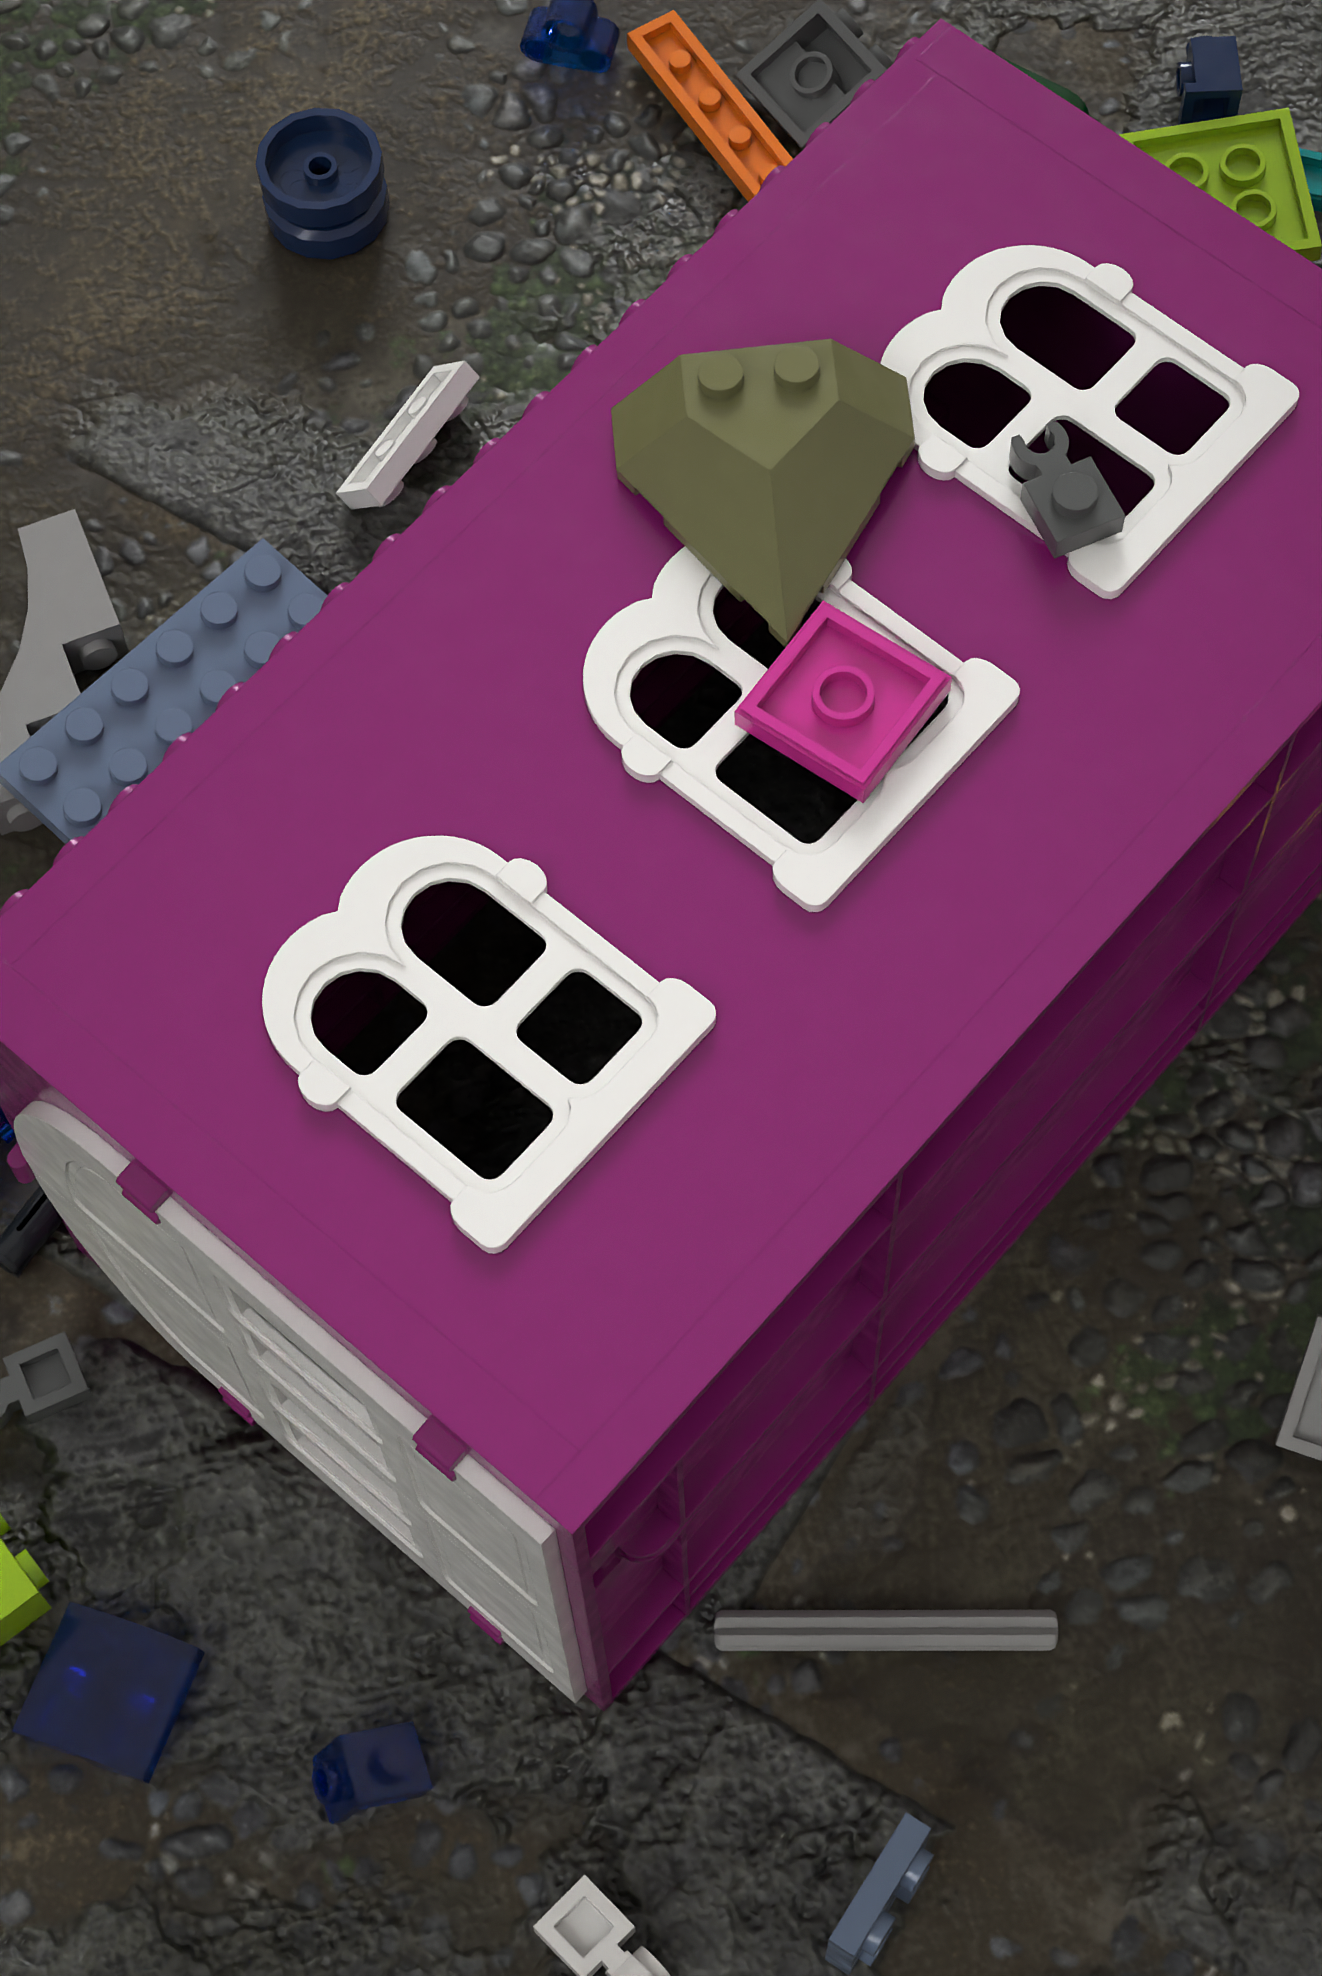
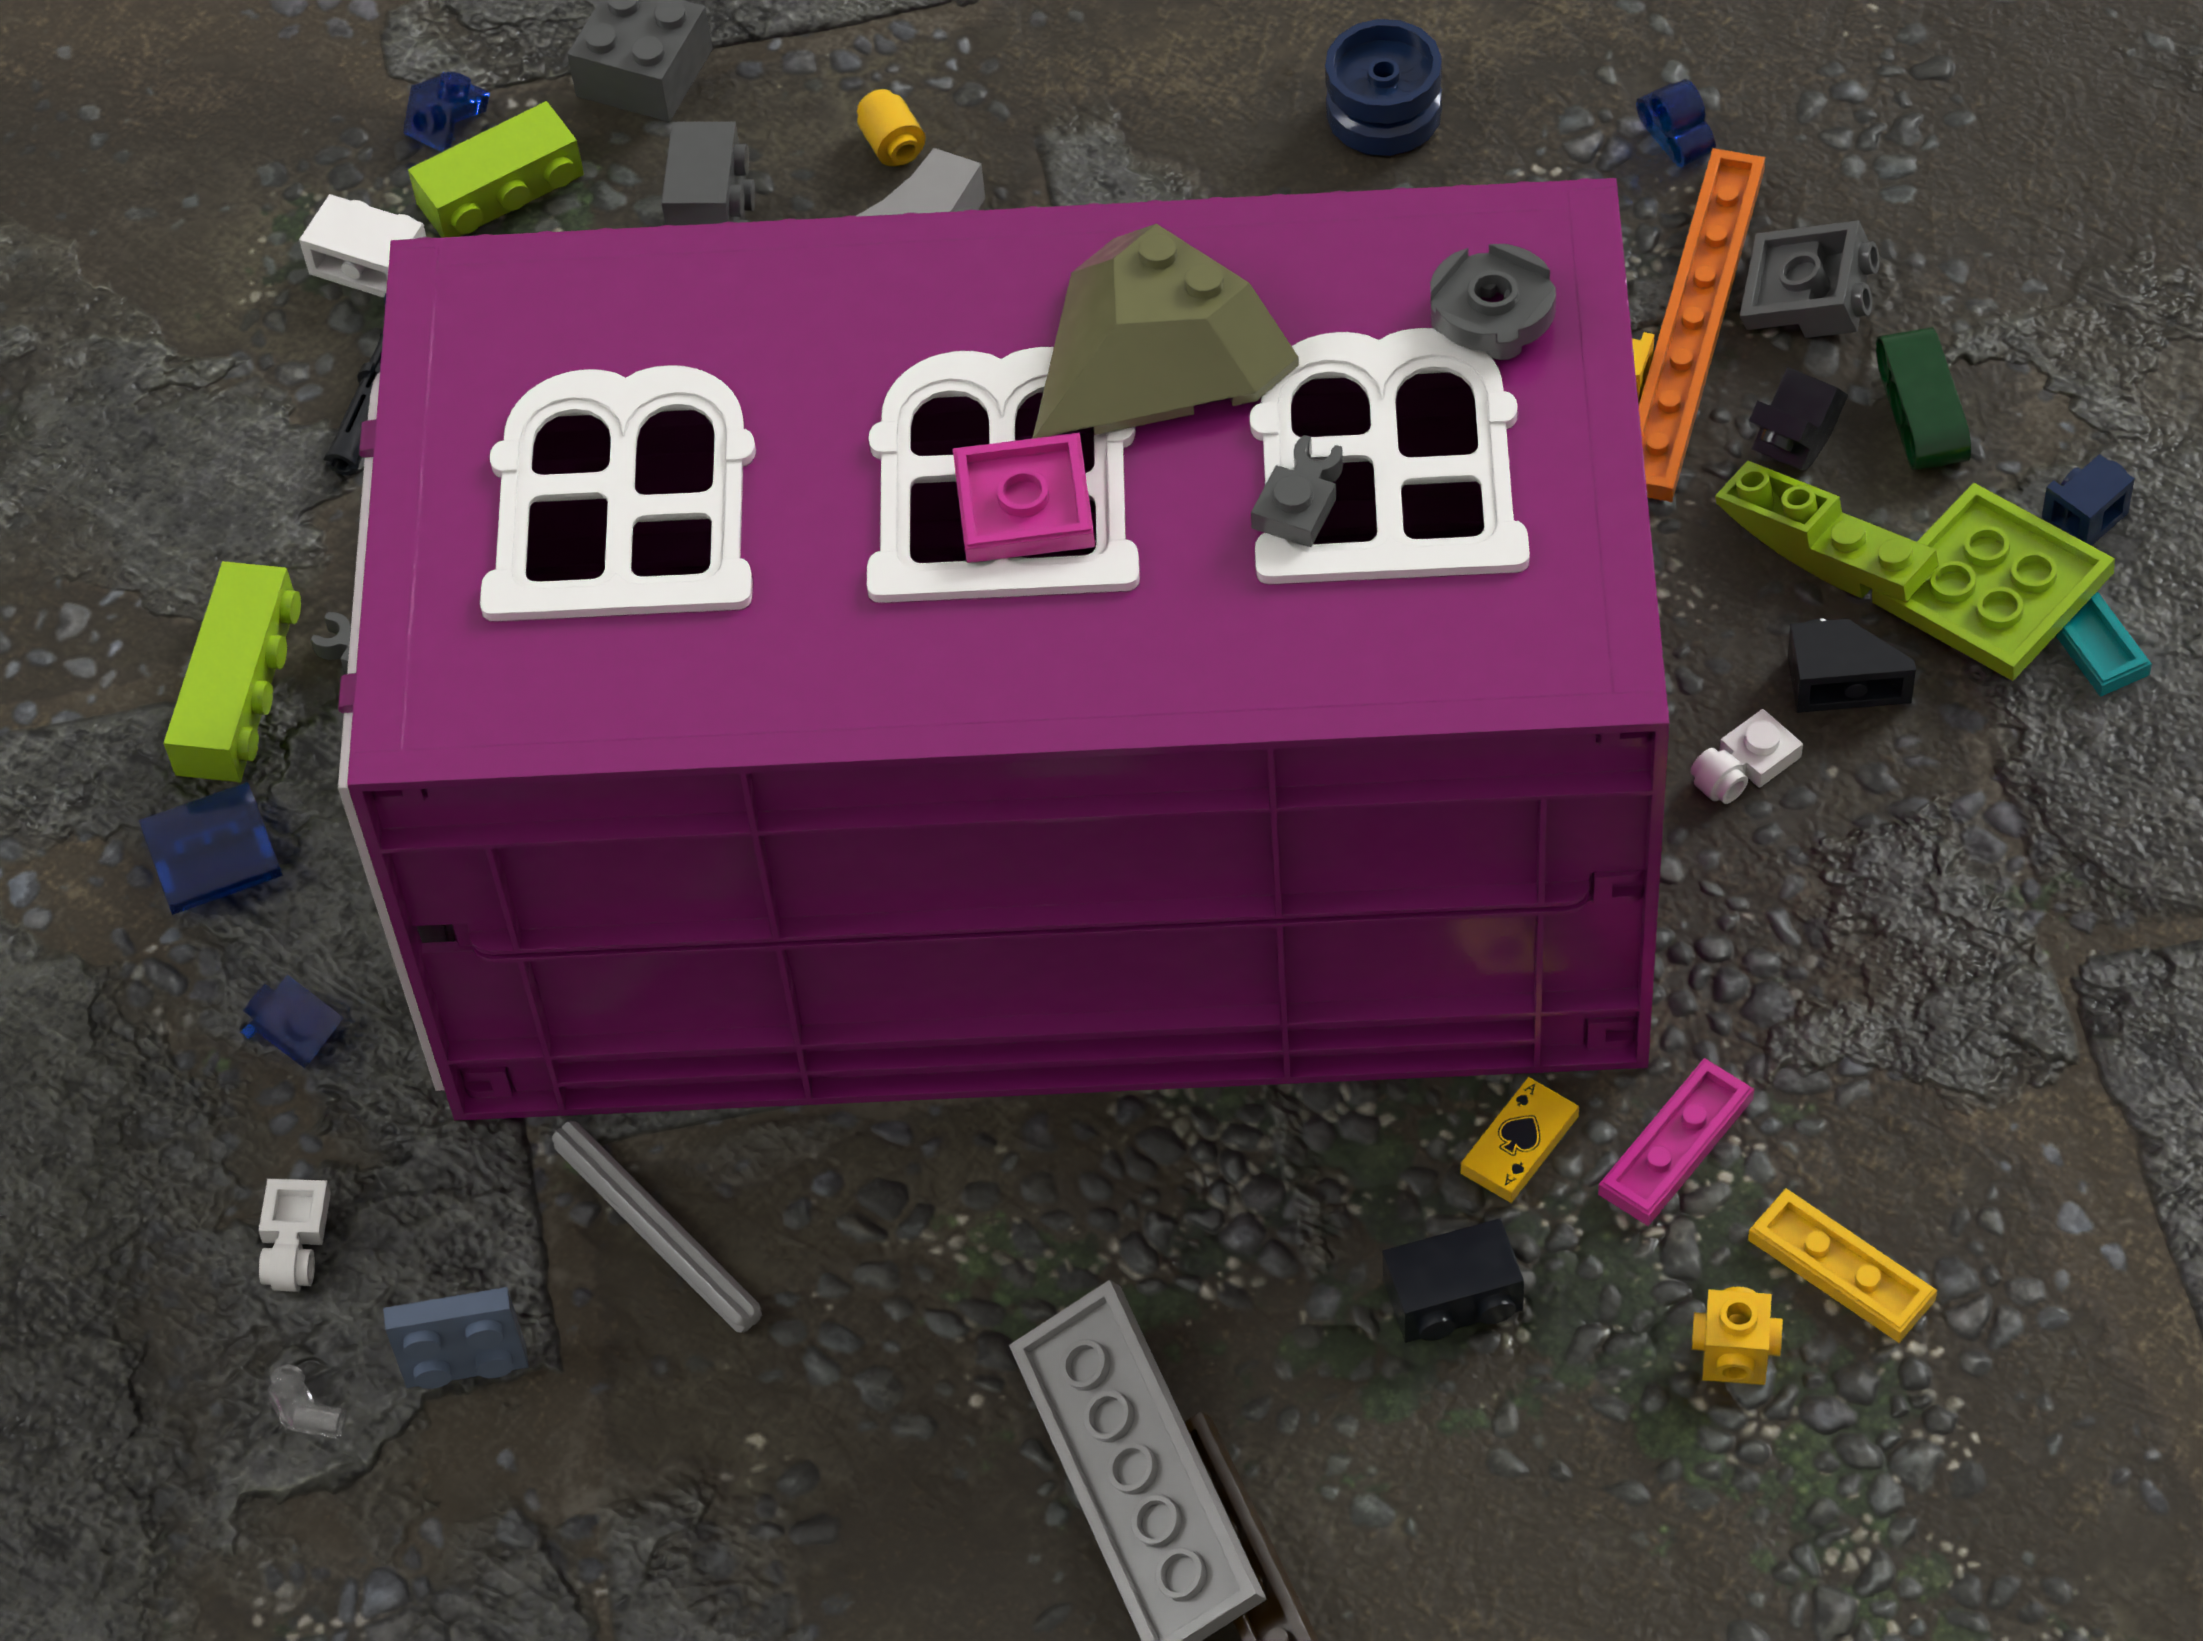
camera: 50 degrees right, 10 degrees down
none -> dark grey plate [1430,244,1556,360]

